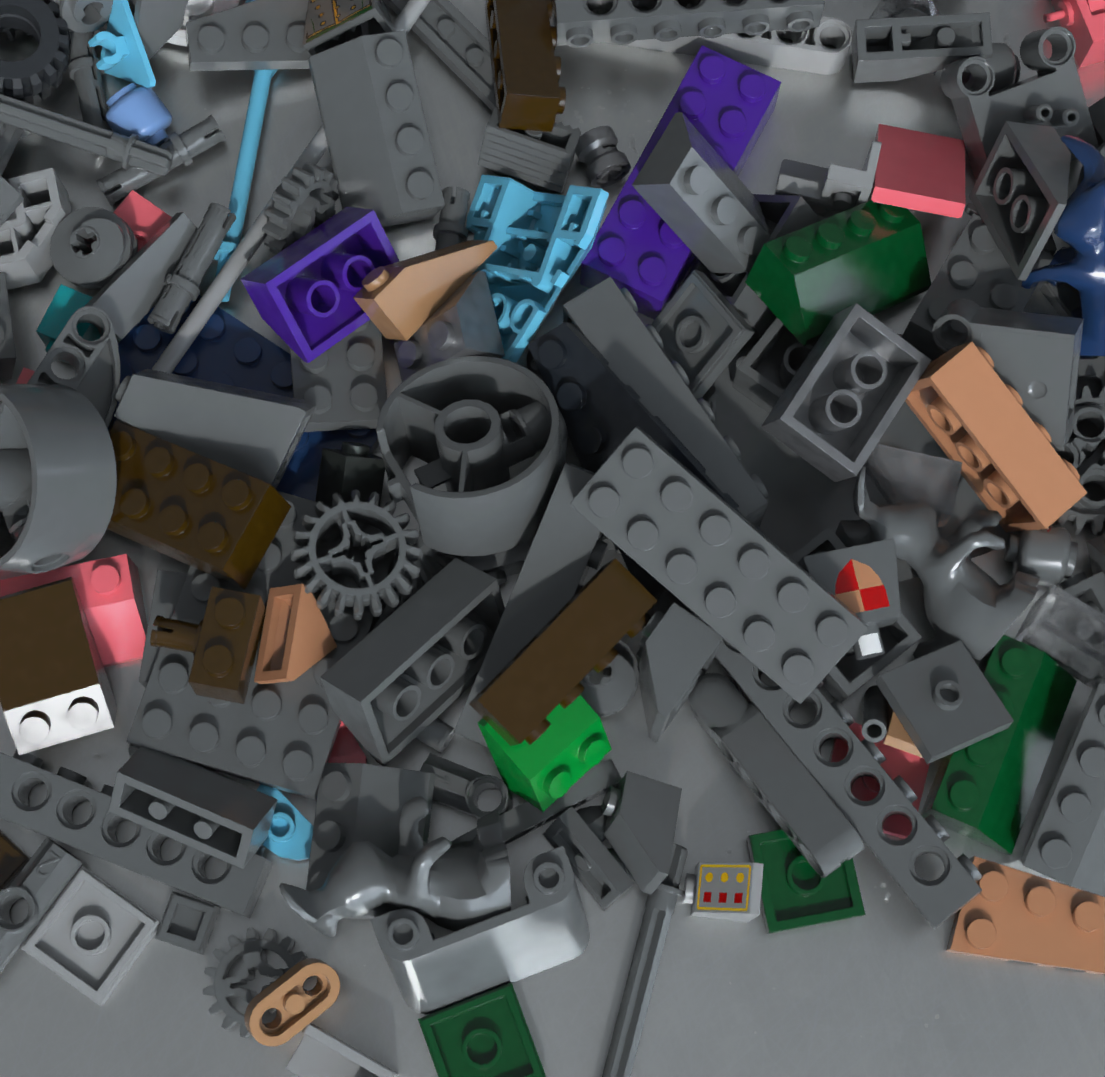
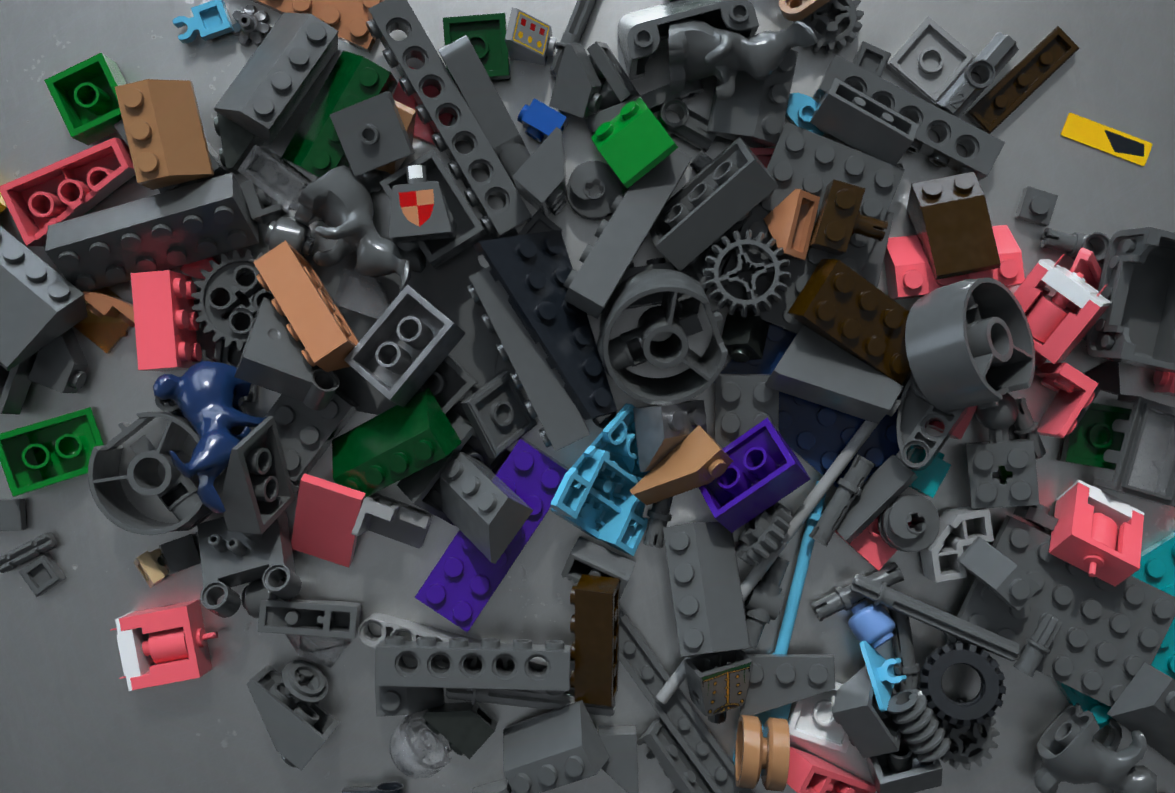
camera: 175 degrees left, 15 degrees up
dark brown brick [469,558,657,746] -> none
dark grey brick [569,426,868,704] -> none
flat silver wheel [576,126,631,188] -> none
dark grey piece [862,685,888,743] -> none
none -> blue brick [517,98,568,142]
none -> dark grey pin [744,557,790,649]

